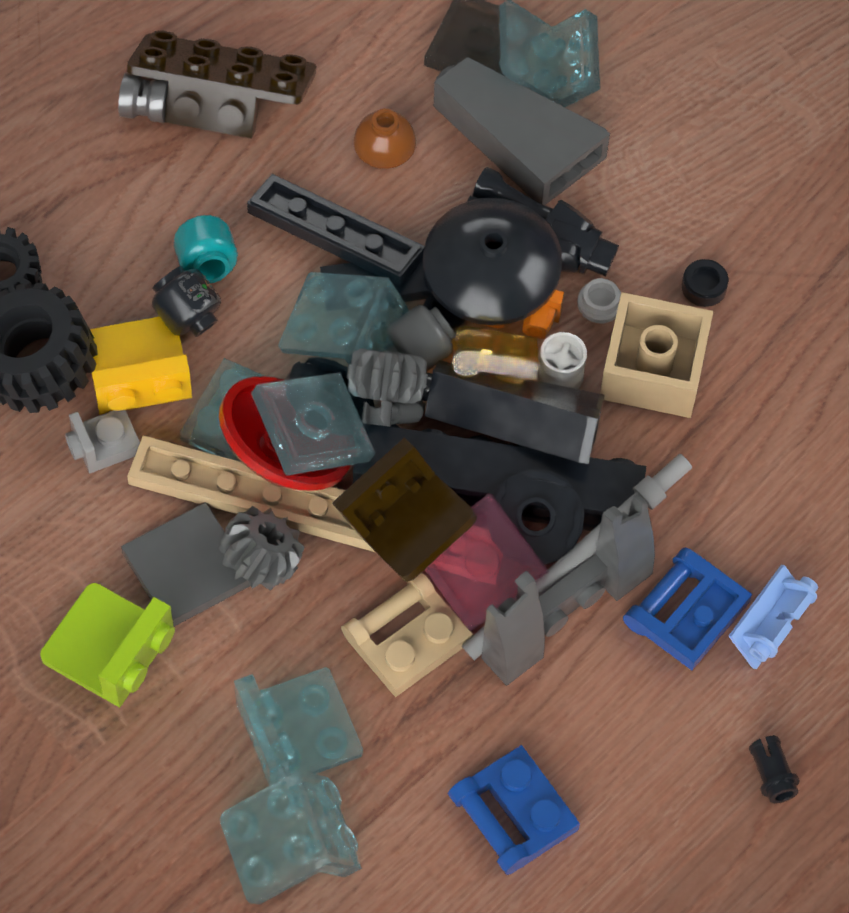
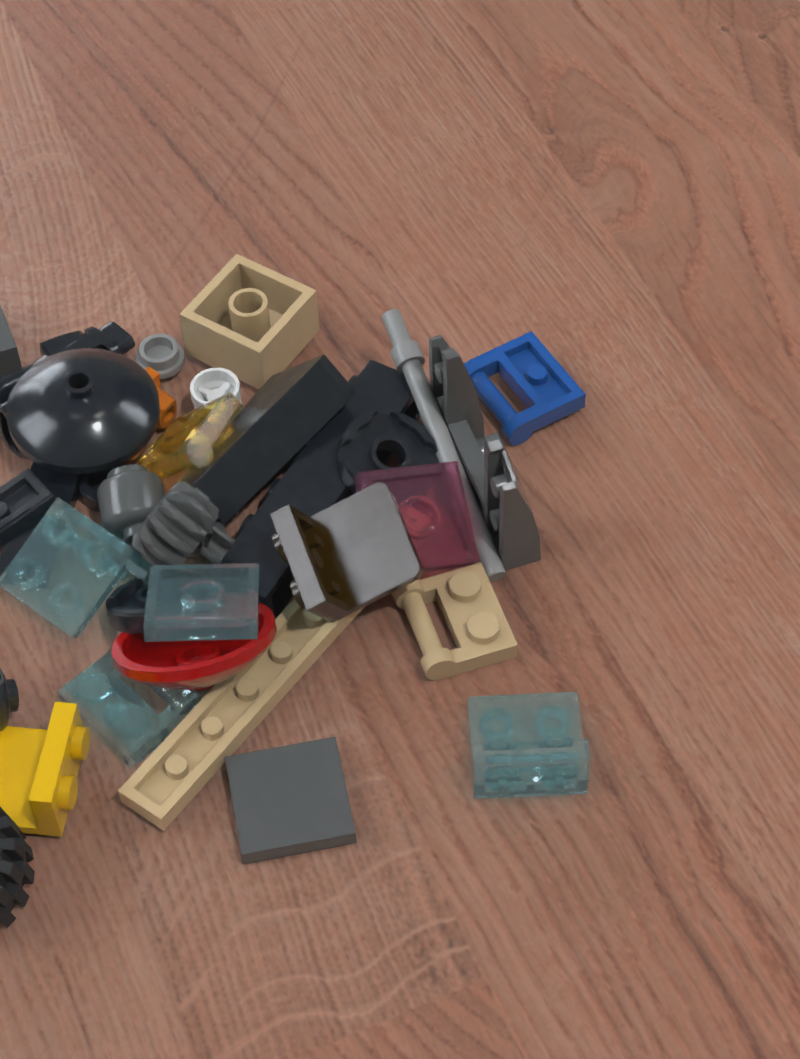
camera: 65 degrees left, 10 degrees down
lime bracket [40,583,175,708] -> none
light grey bracket [65,410,140,474] -> none
dark grey gear [218,506,305,591] -> none
clear light blue bracket [220,770,362,904] -> none
blue plate [448,745,580,875] -> none
black tile [681,259,729,307] -> none
light blue hinge [728,565,818,669] -> none
black pin [749,735,800,803] -> none

